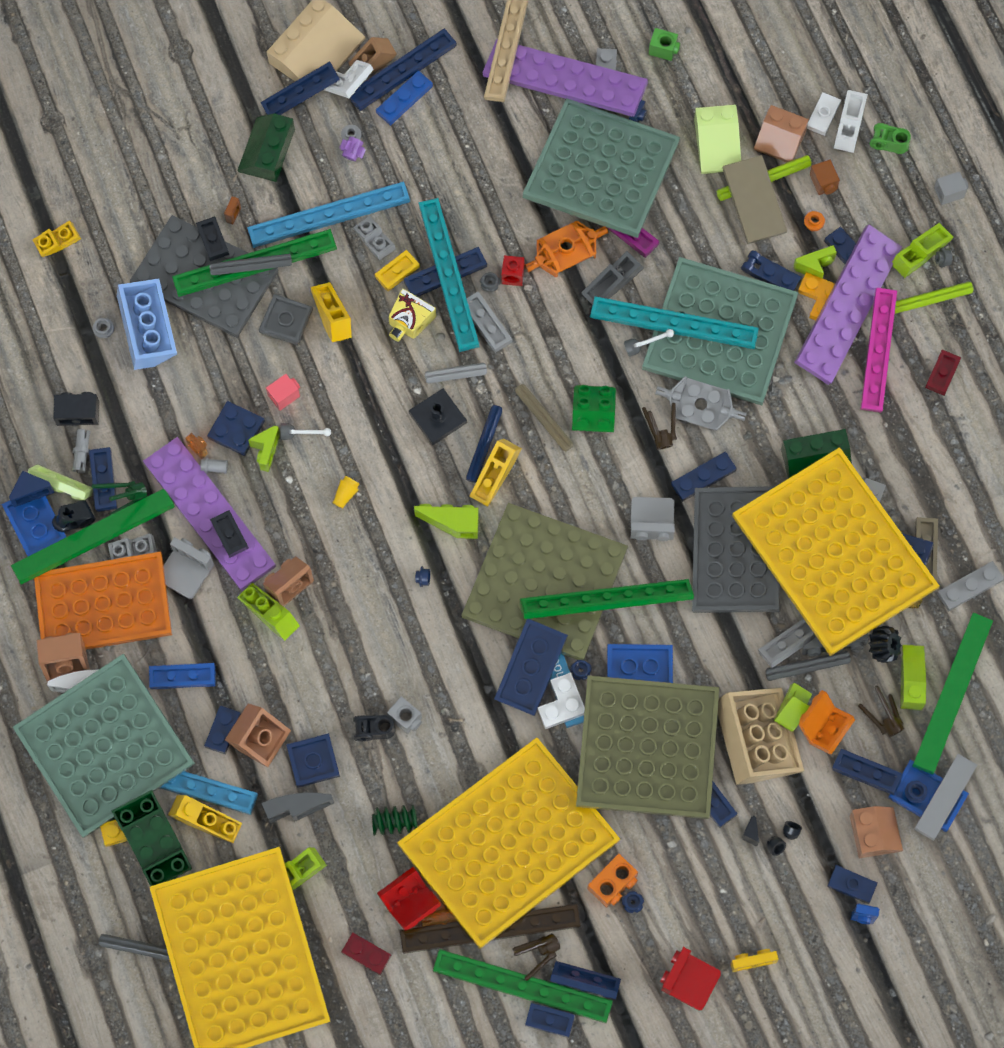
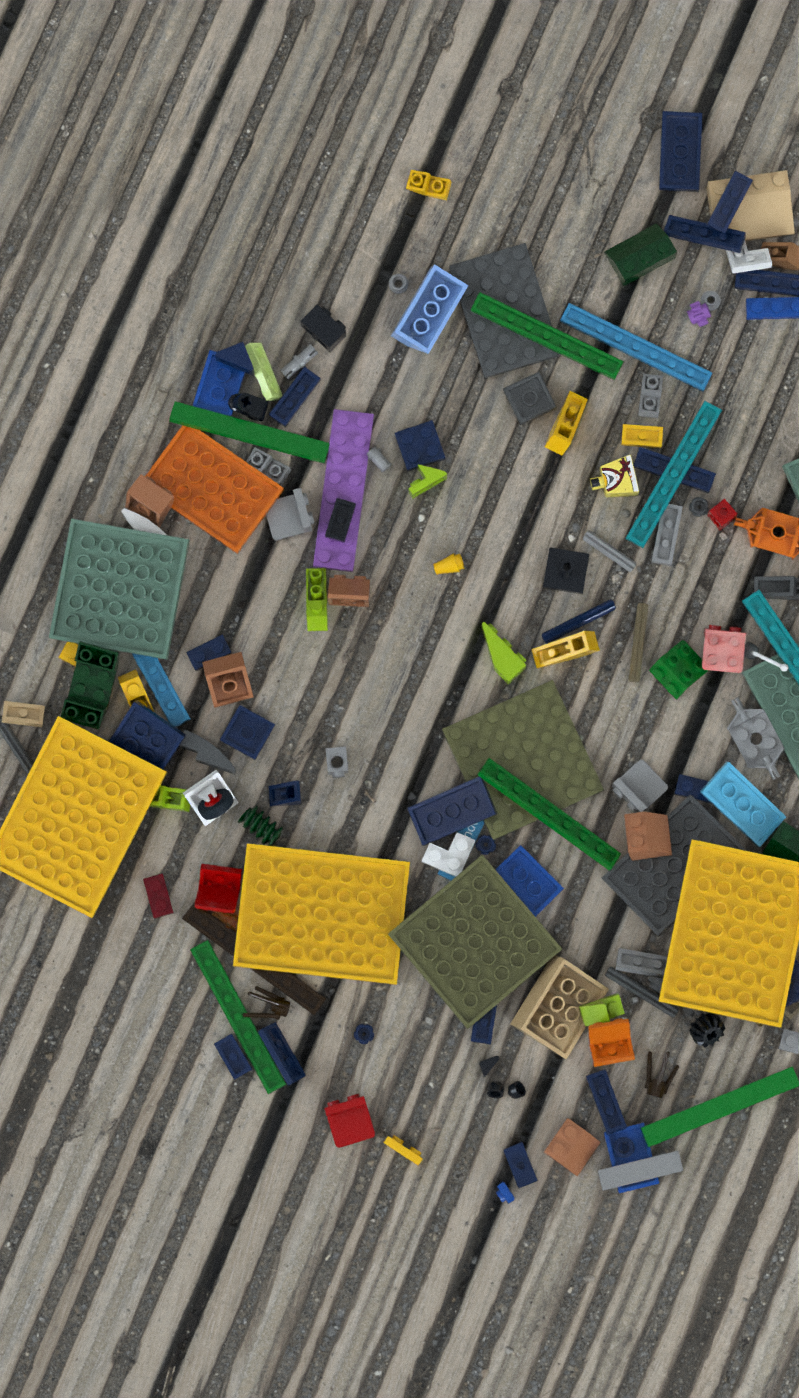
camera: 45 degrees right, 10 degrees up
dark green plant [91,481,147,515] -> none
blue plate [149,663,216,689] -> none
clear orange plate [185,432,208,459] -> none
black plate [196,216,230,261] -> none
dark grey axle [210,254,292,275] -> none
dark orange tile [224,196,241,225] -> none
coral brick [266,374,300,411] -> none
hinge [281,423,331,440] -> none
black piece [353,715,396,741] -> none
dark blue plate [415,566,431,587] -> none
orange brick [587,854,638,908] -> none
dark brown plant [642,403,677,450] -> none
lime slope [900,645,926,710] -> none
none -> tan plate [2,701,45,727]
none -> dark blue plate [109,700,186,770]
none -> plate [183,770,238,826]
none -> dark blue slope [269,780,302,806]
none -> nougat slope [624,812,672,861]
none -> dark blue plate [659,111,702,192]
none -> medium azure plate [700,761,786,847]
none -> bracket [702,625,746,673]
none -> dark blue plate [706,171,753,234]

